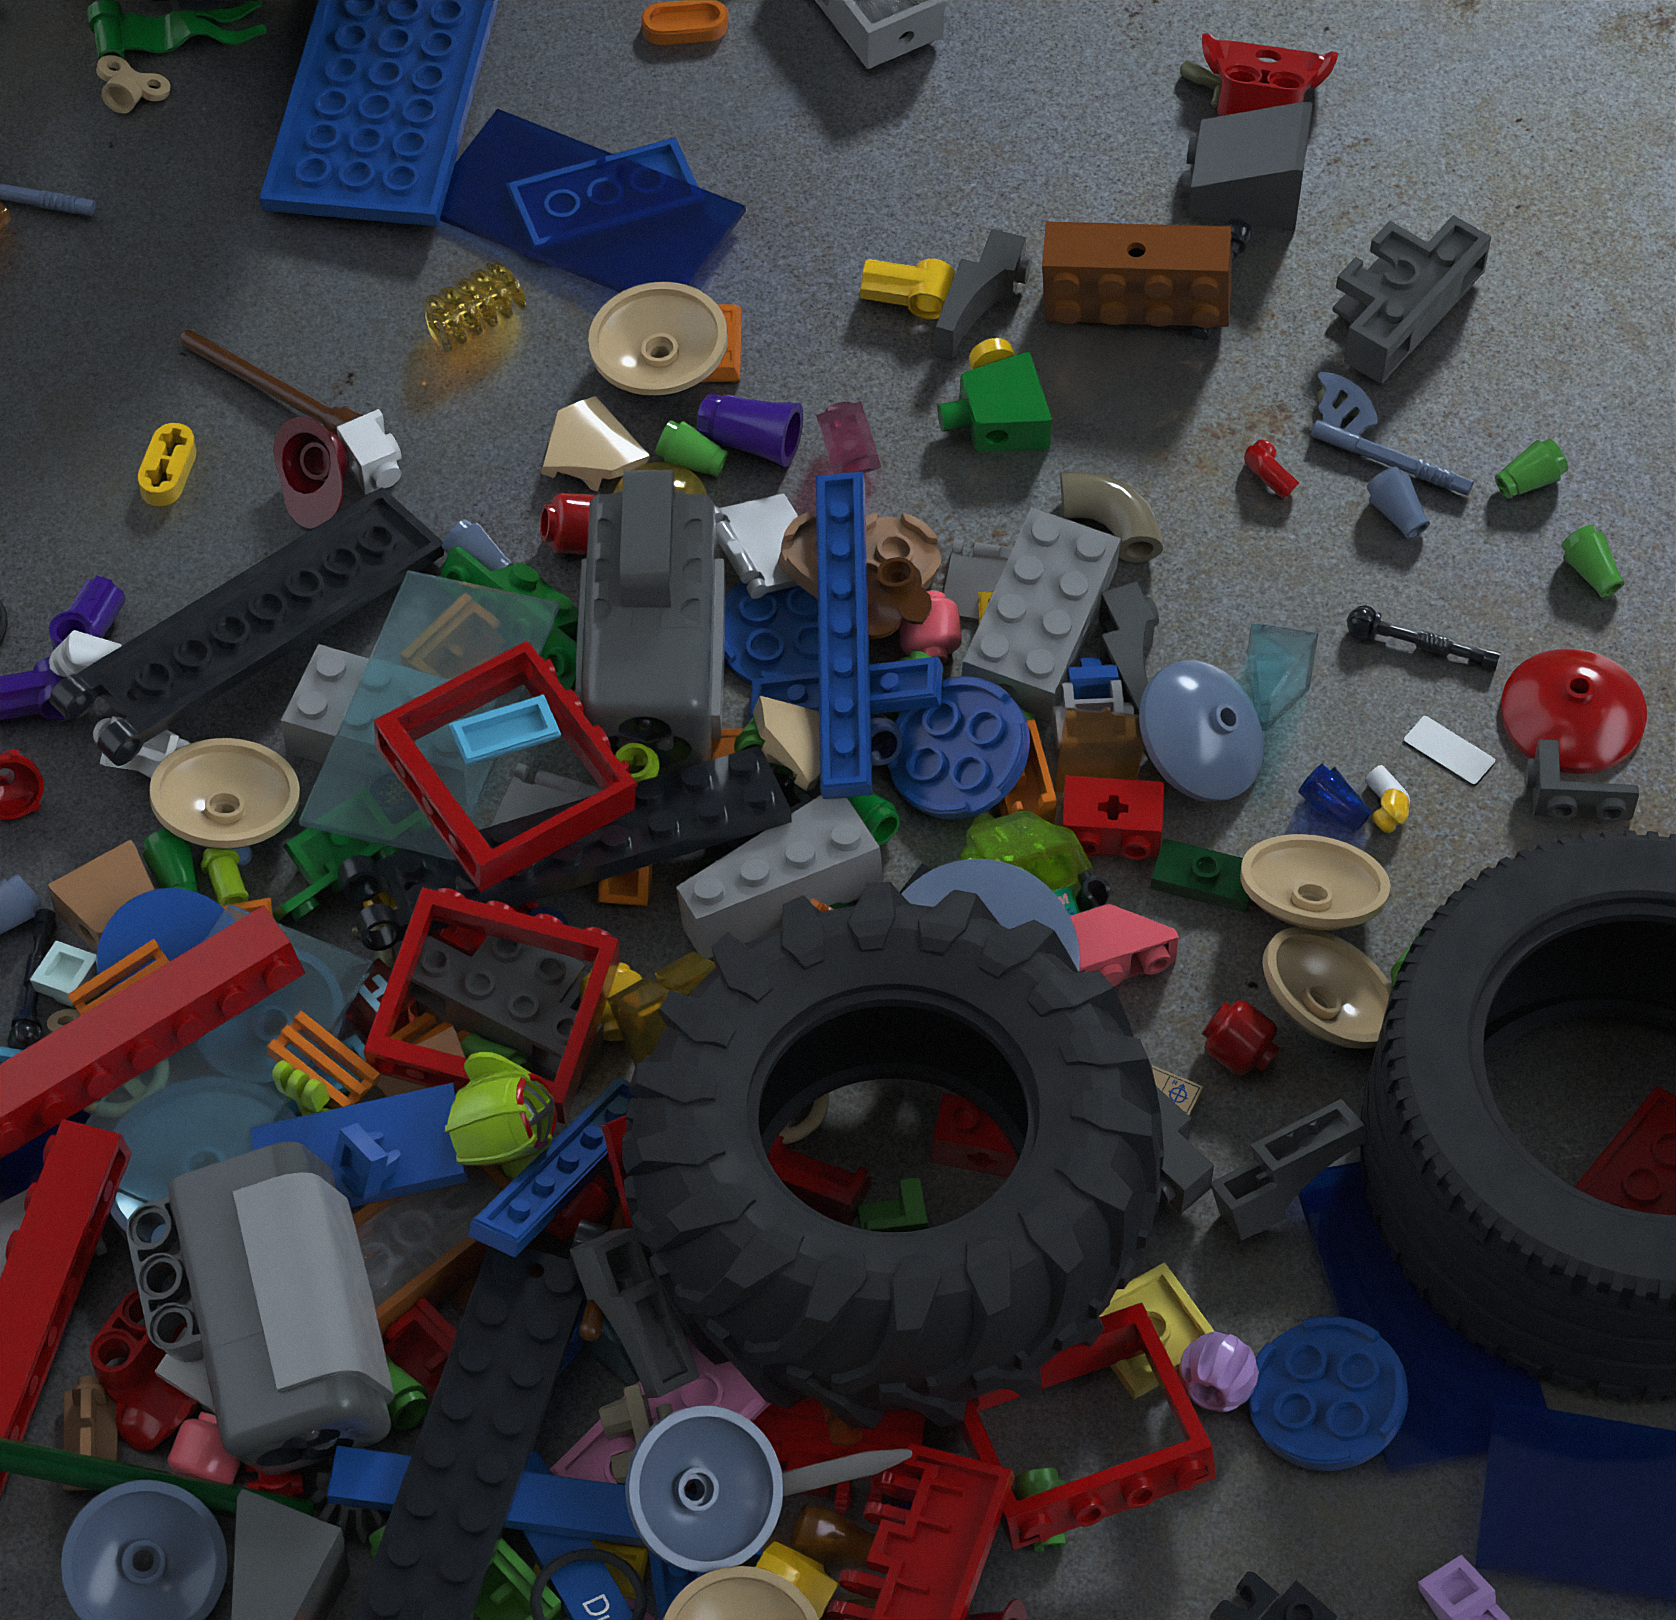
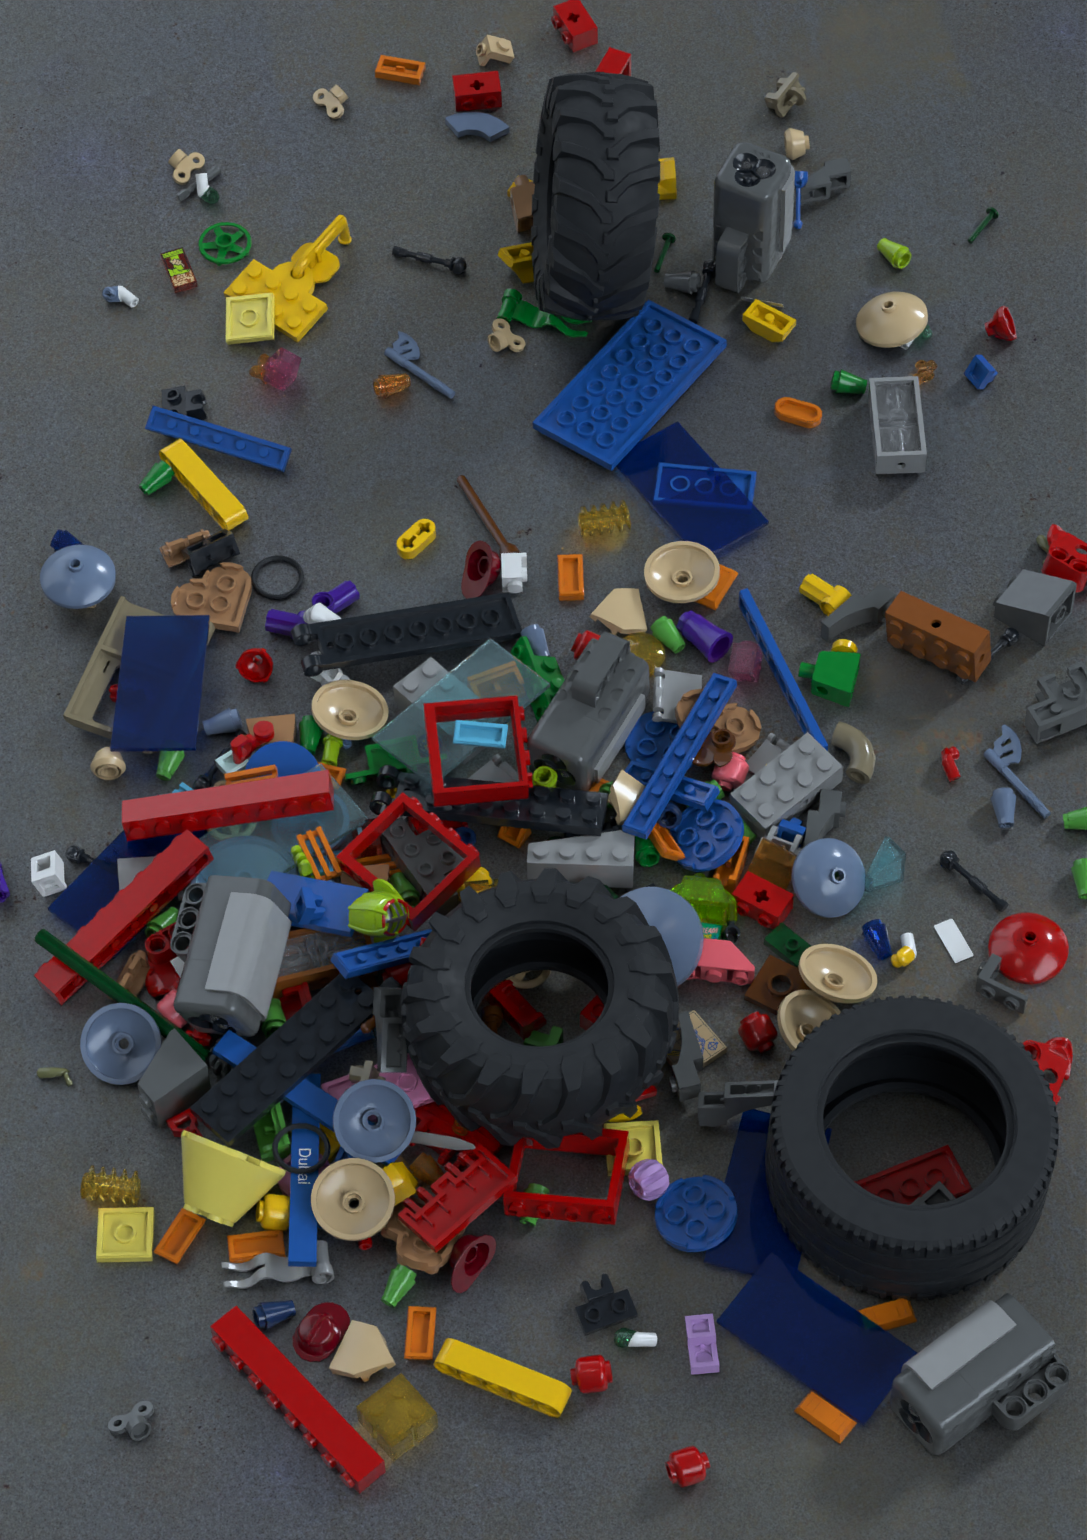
camera: 30 degrees right, 0 degrees up
none -> bright green cone [145,907,179,938]
none -> red piece [230,721,275,764]
none -> orange tile [557,554,584,601]
none -> orange tile [648,822,685,861]
none -> blue tile [738,588,828,751]
none -> reddish brown piece [744,955,811,1015]

